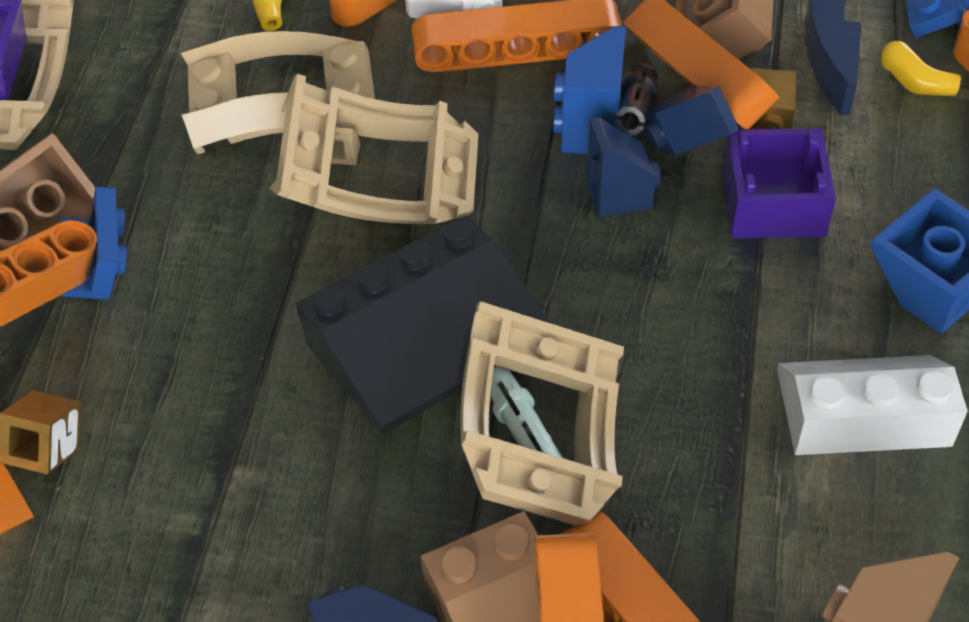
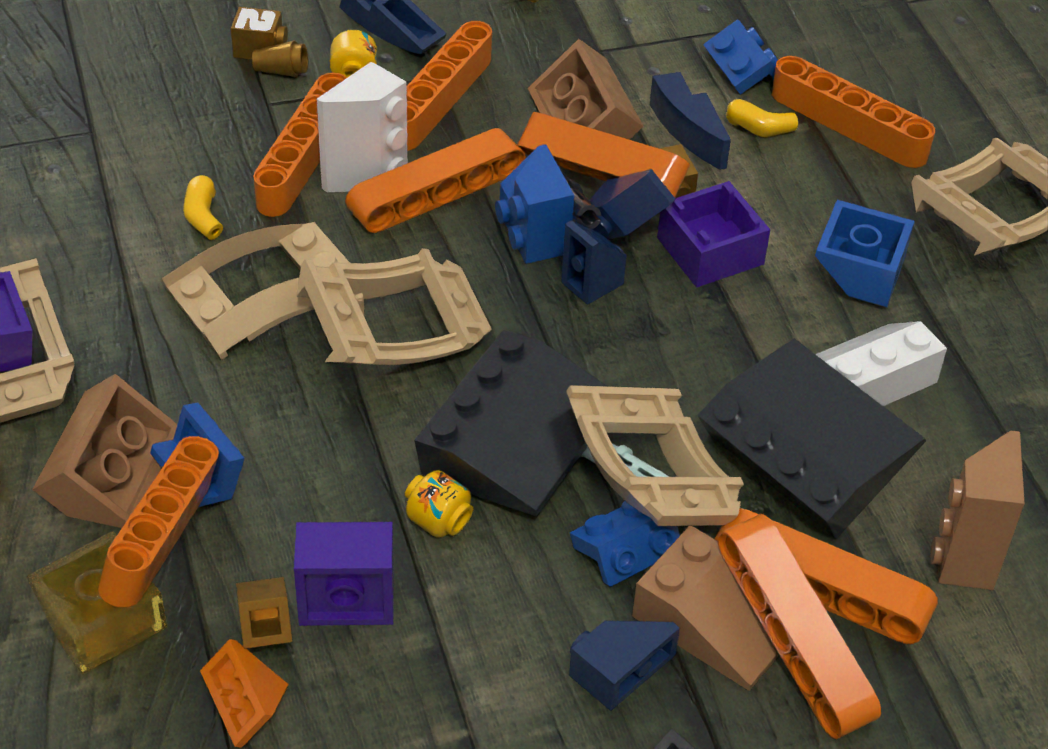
camera: 30 degrees left, 5 degrees down
none -> dark purple container [294,522,394,626]
none -> yellow head [405,470,474,538]
none -> blue bracket [570,501,680,586]
none -> black slope [697,338,926,539]

